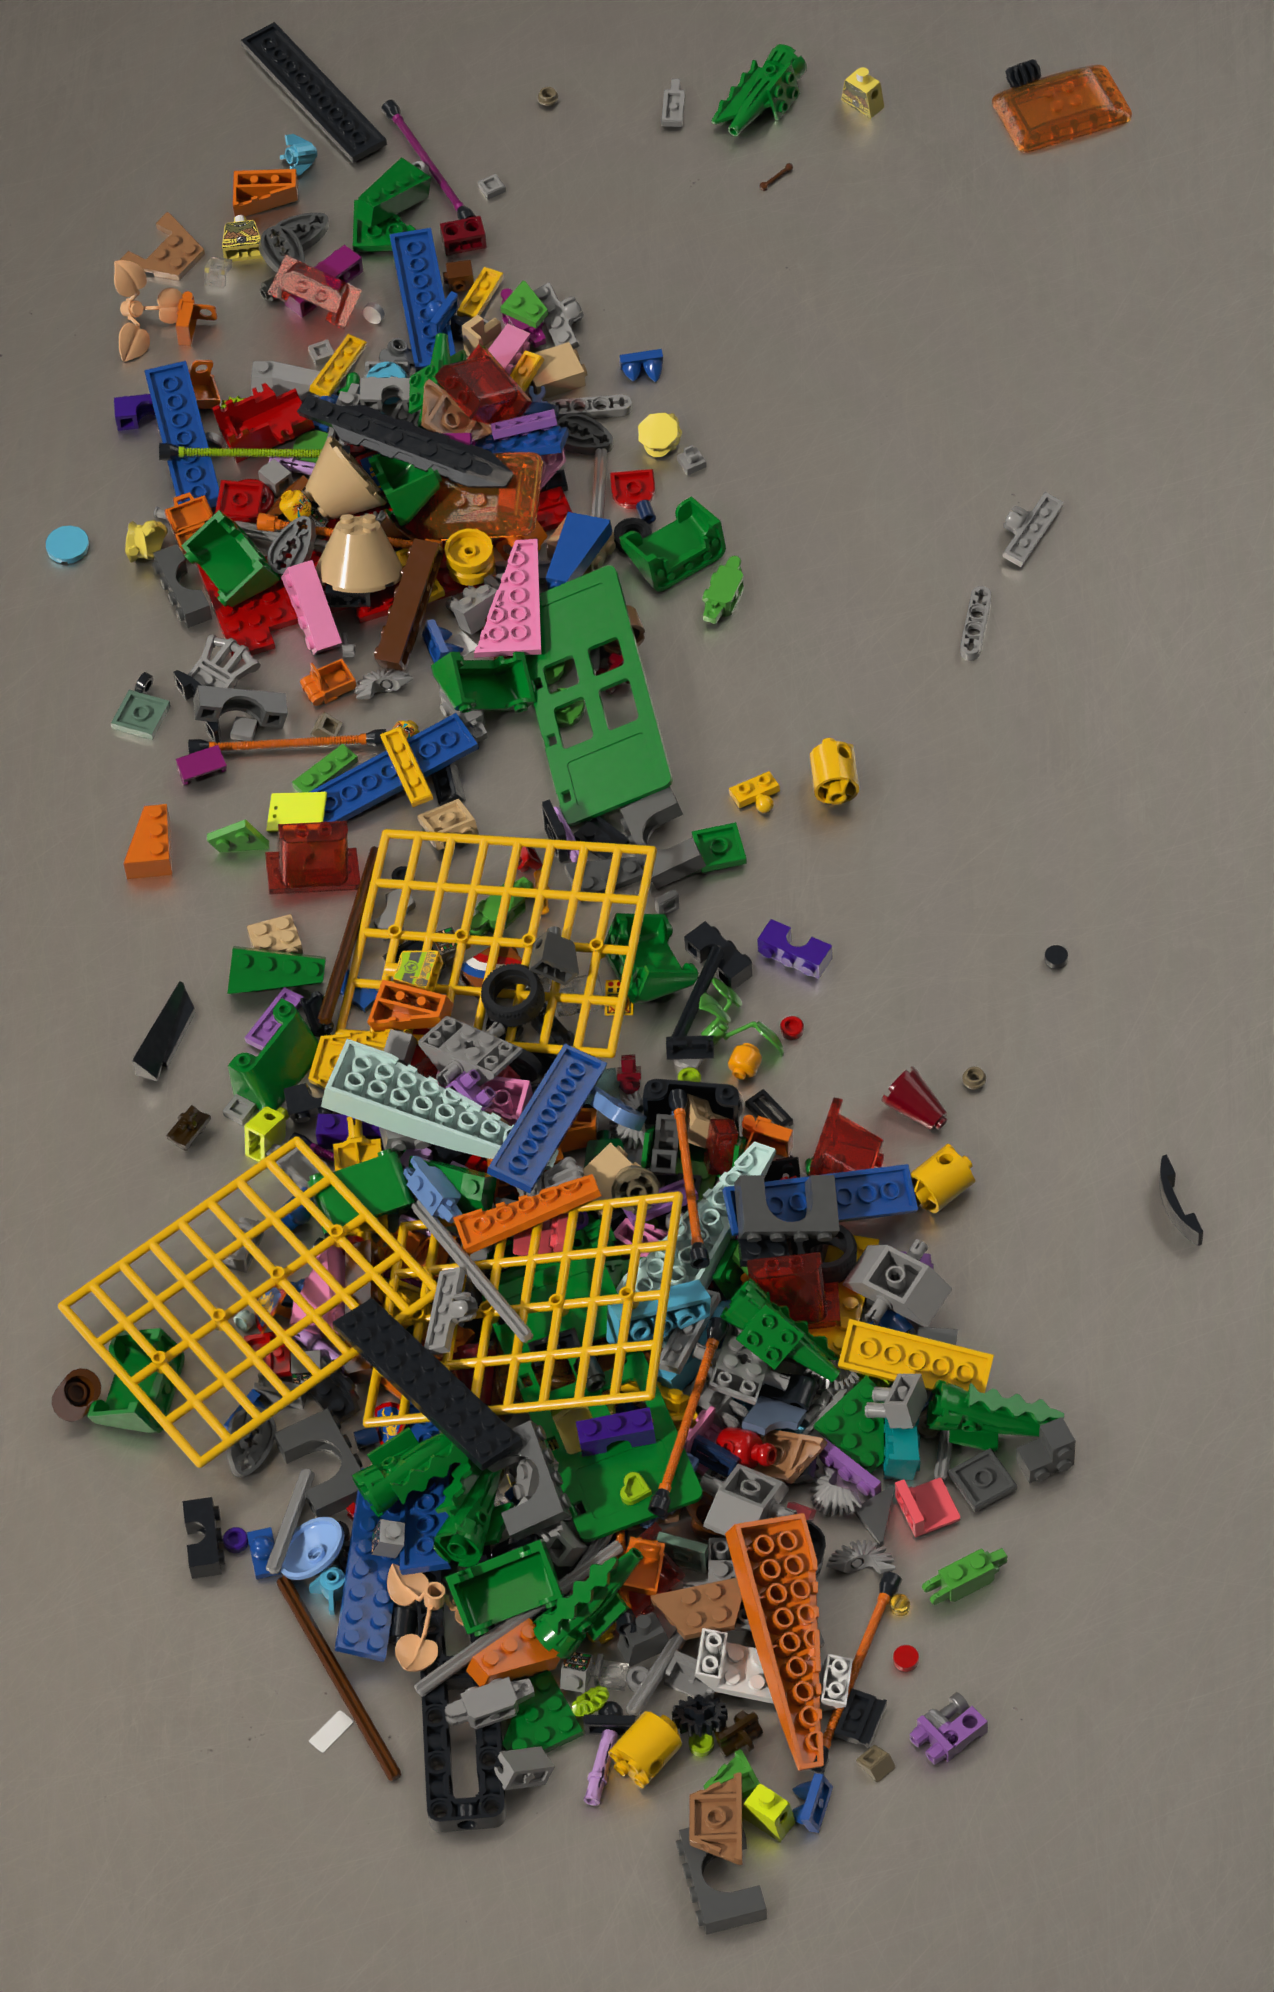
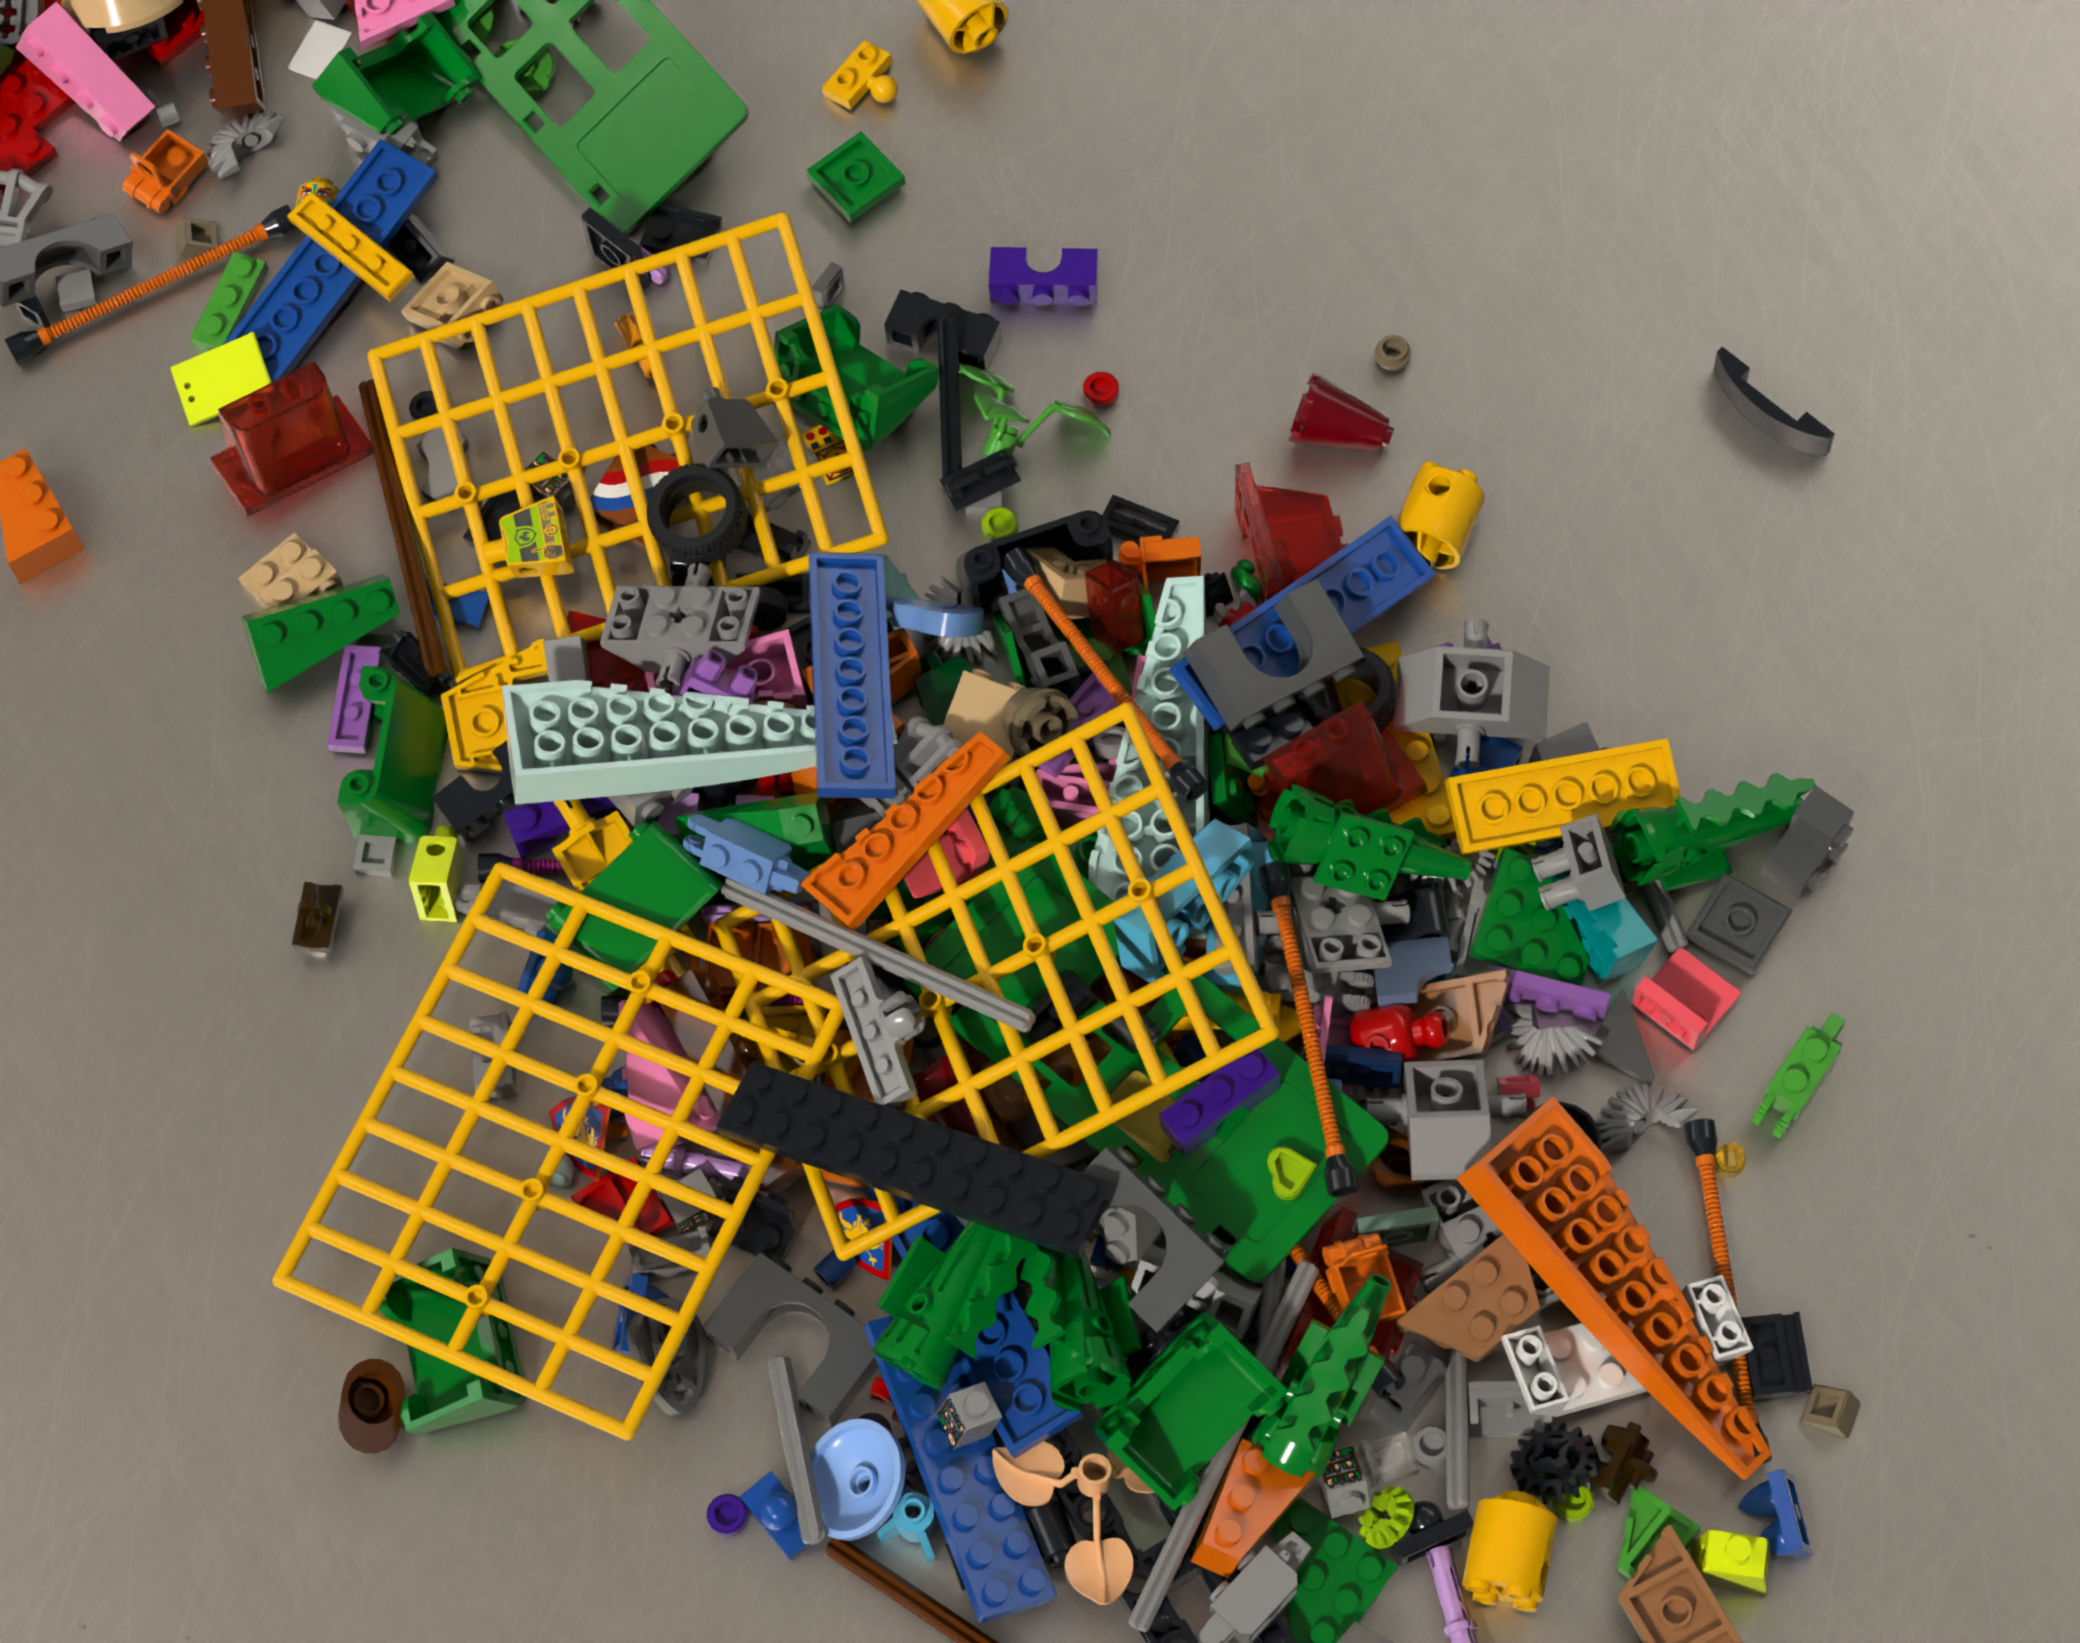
camera: 25 degrees left, 10 degrees up
black wedge [133,981,196,1081] -> none
magenta hinge [176,745,227,785] -> none
black arch [182,1497,225,1579] -> none
bright green wing [207,819,269,852] -> none
orange wedge [367,980,454,1032] -> none
blue tile [422,619,464,663] -> none
bright green hinge [470,876,534,936] -> none
red tile [517,847,543,872] -> none
dark grey wing [564,857,643,902] -> none
dark red hips [617,1054,641,1094] -> none
dark grey arch [620,786,706,890] -> none
light orange head [728,1043,762,1080] -> none
red tile [893,1645,919,1672] -> none
medium lavender hips [909,1692,988,1765] -> none
black tile [1044,945,1068,969] -> none

